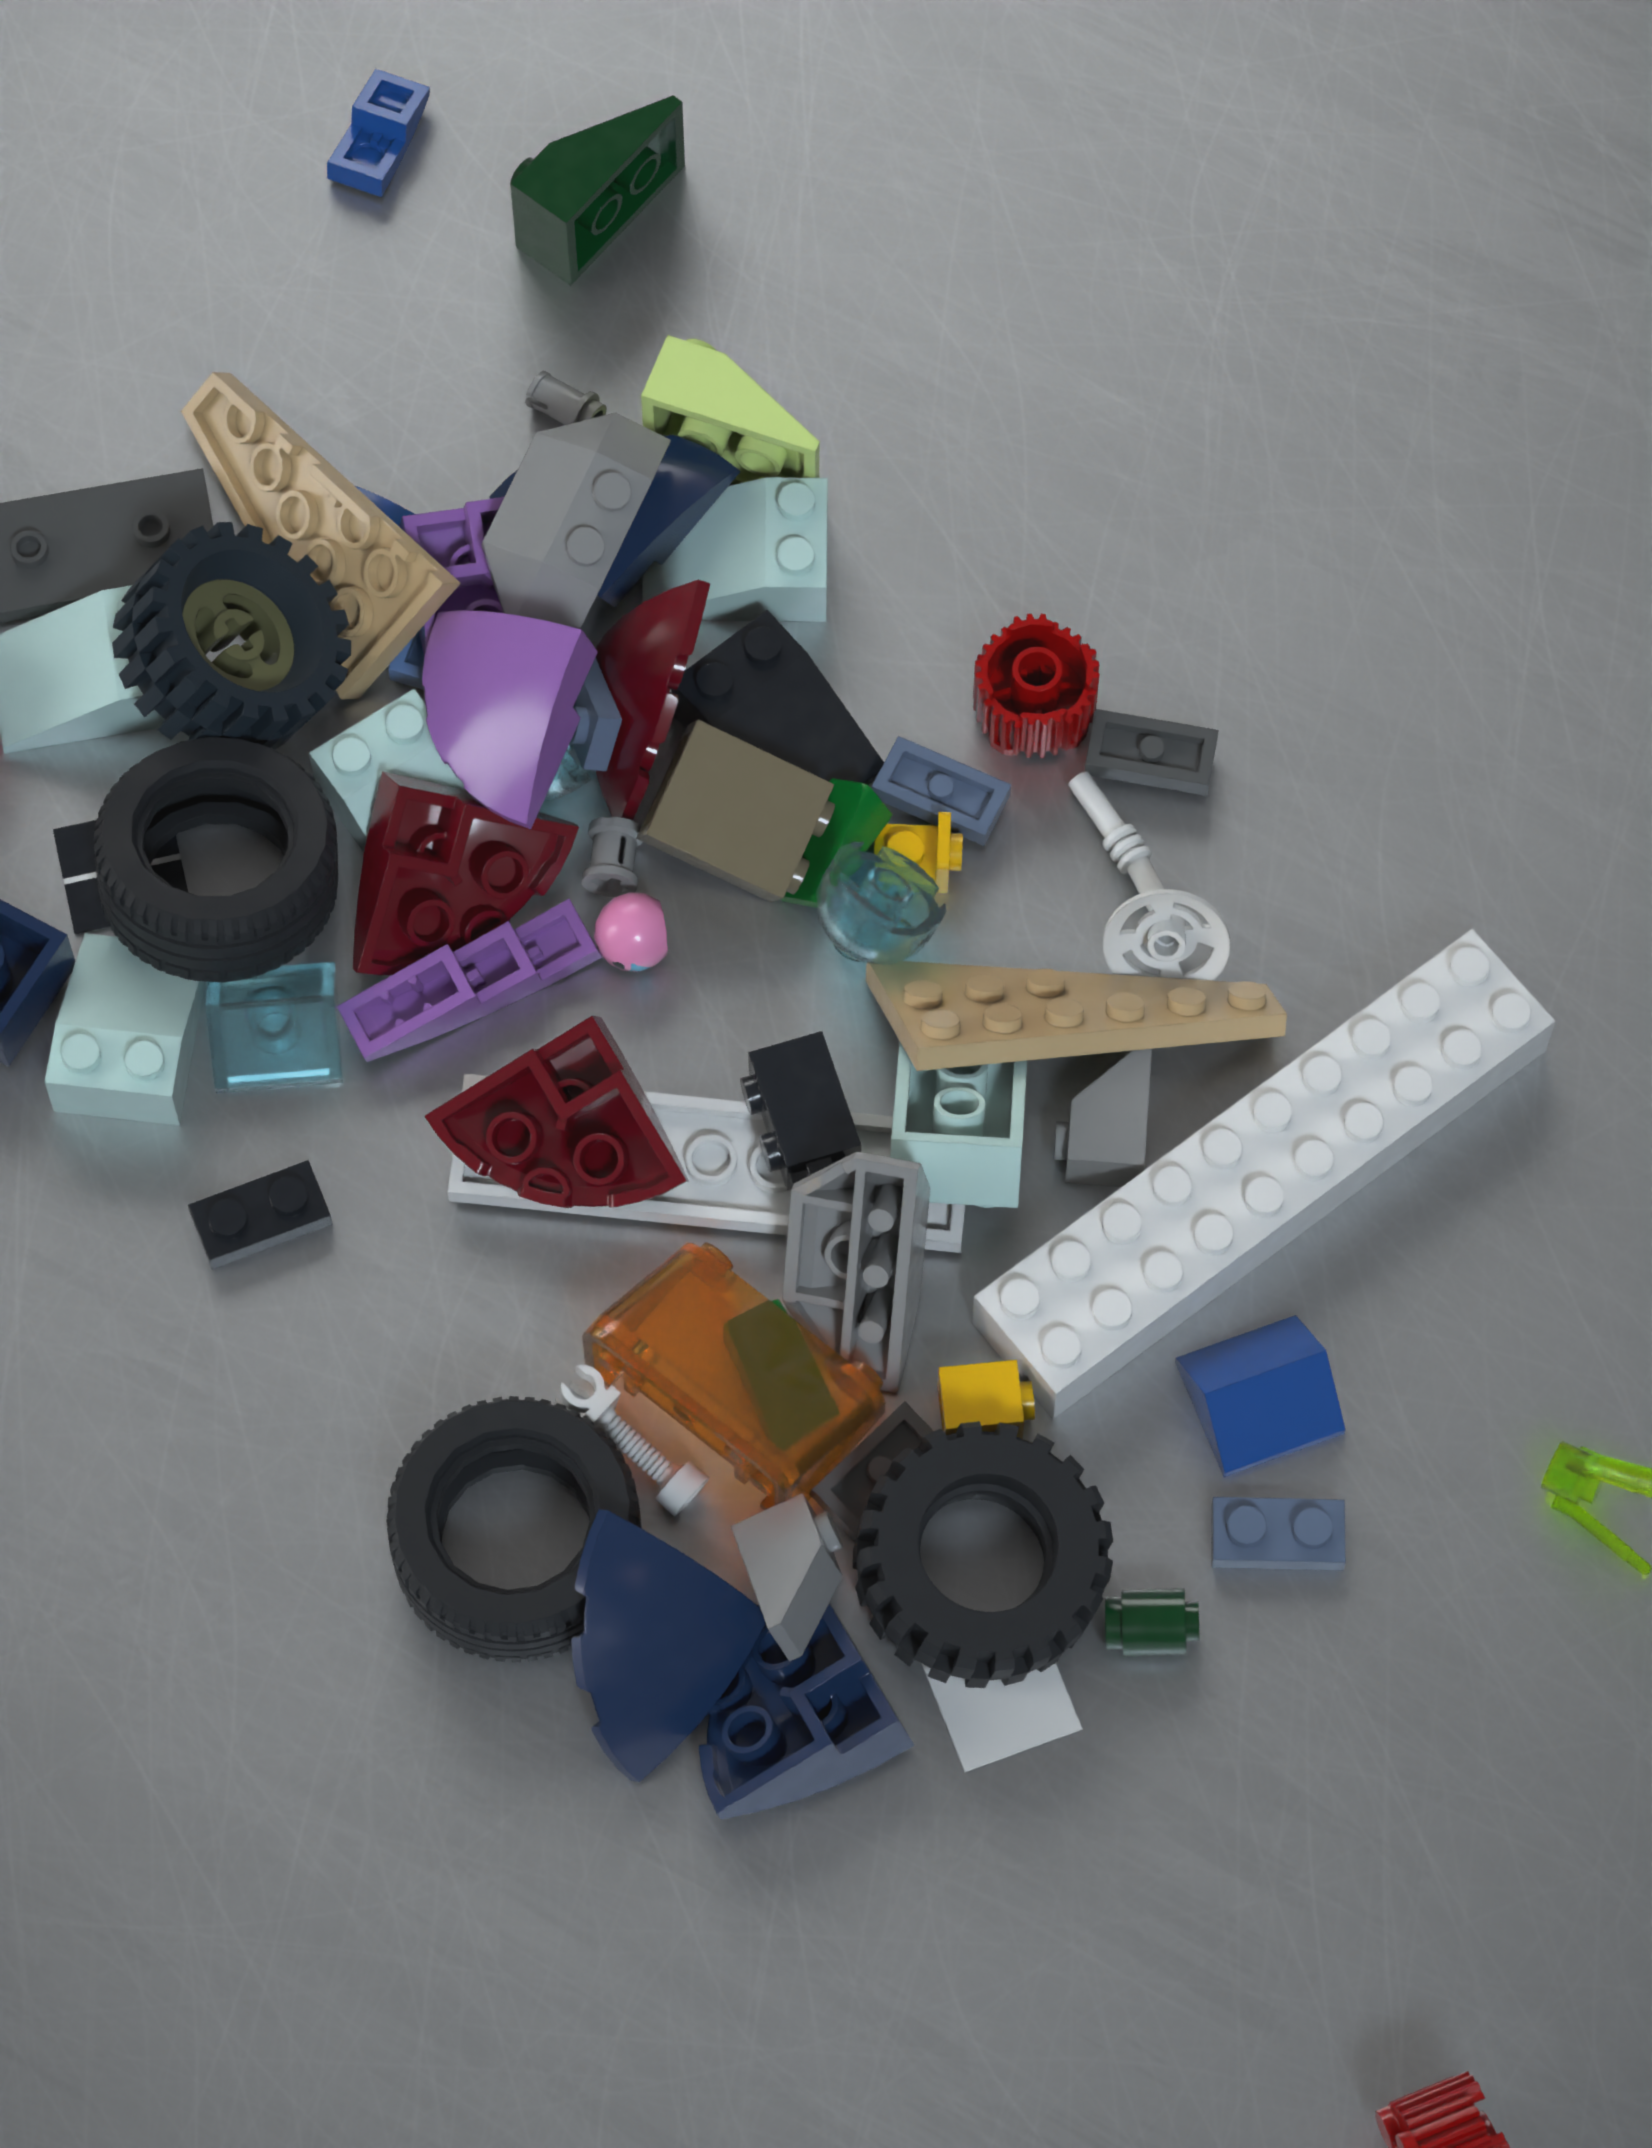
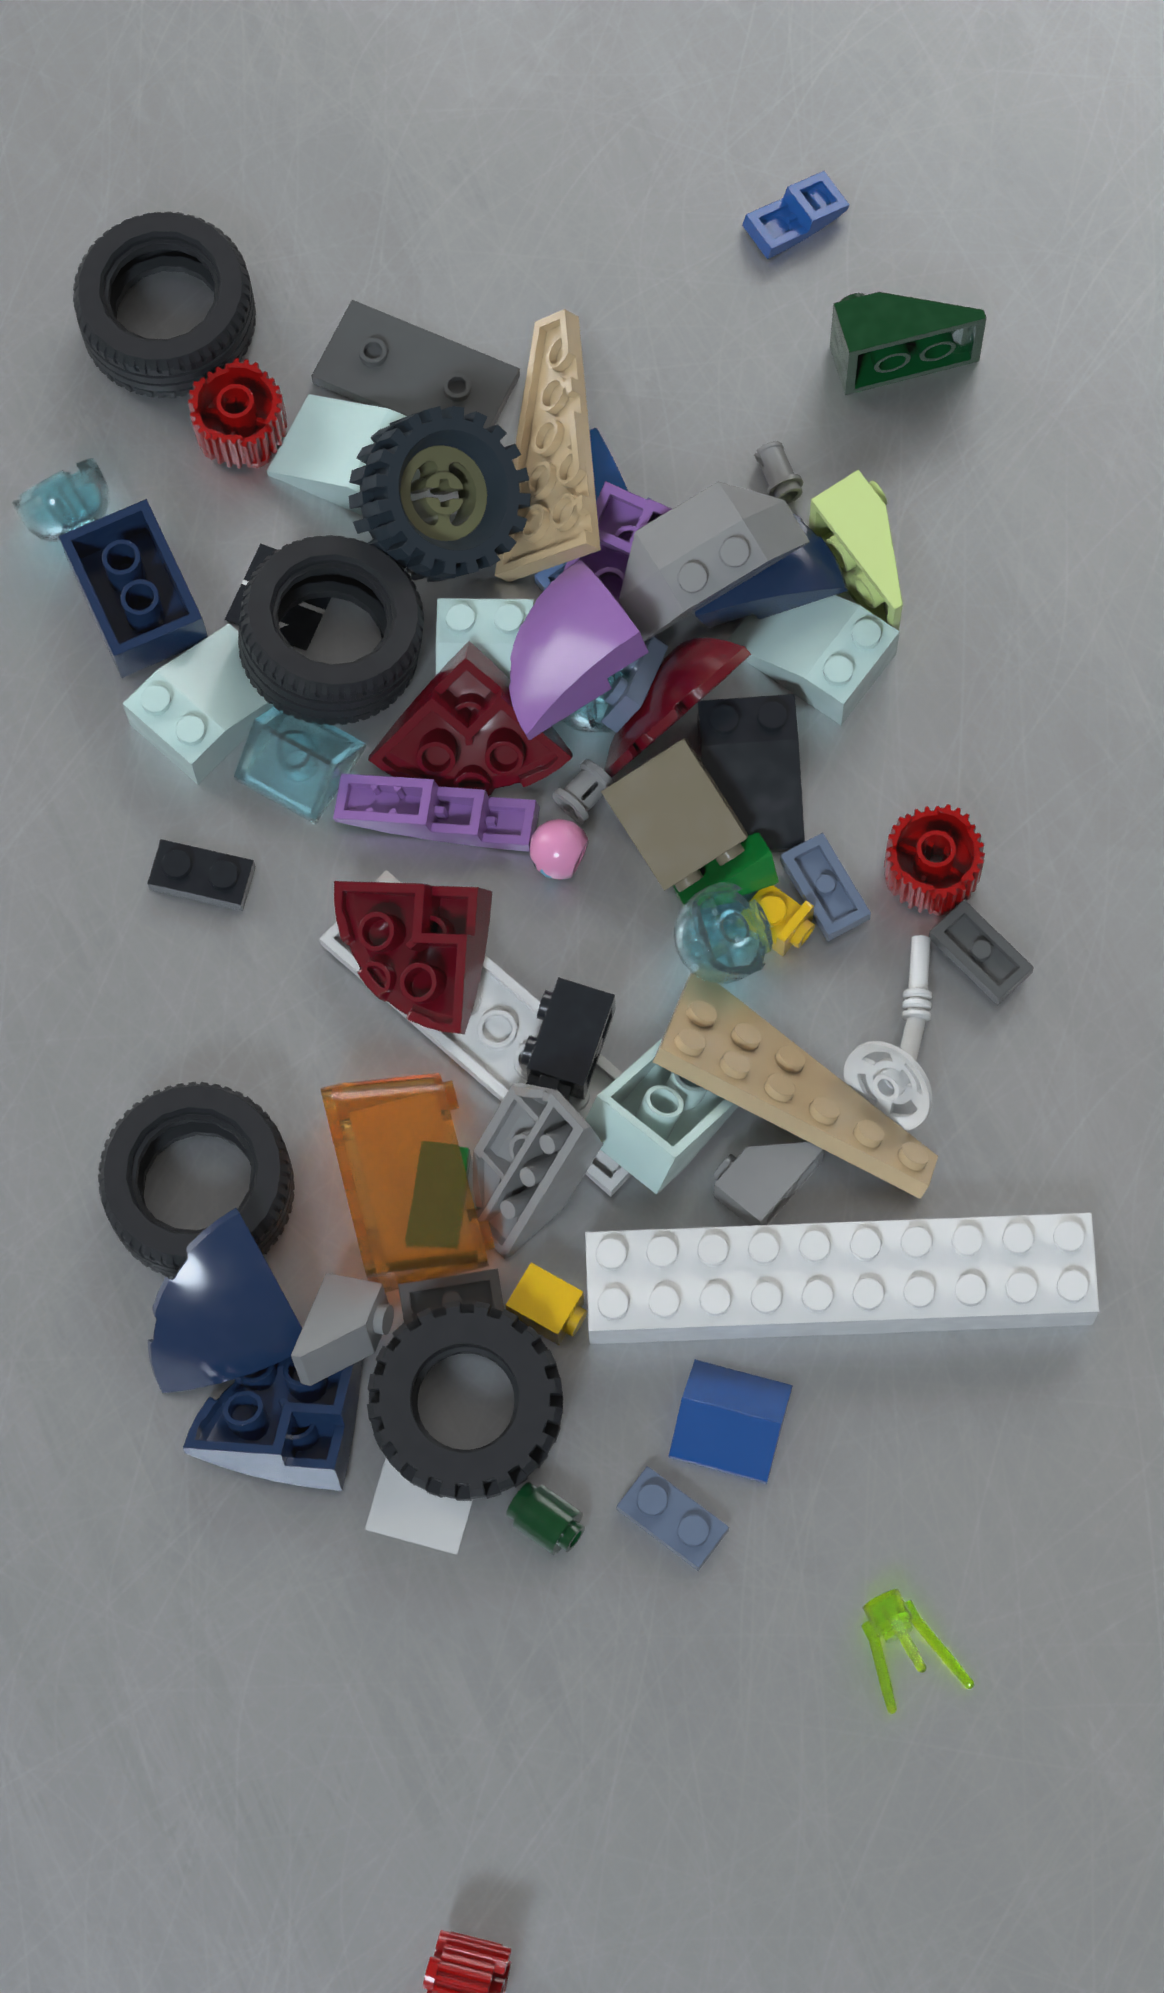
camera: 40 degrees right, 5 degrees up
white bar [554,1365,710,1517] -> none

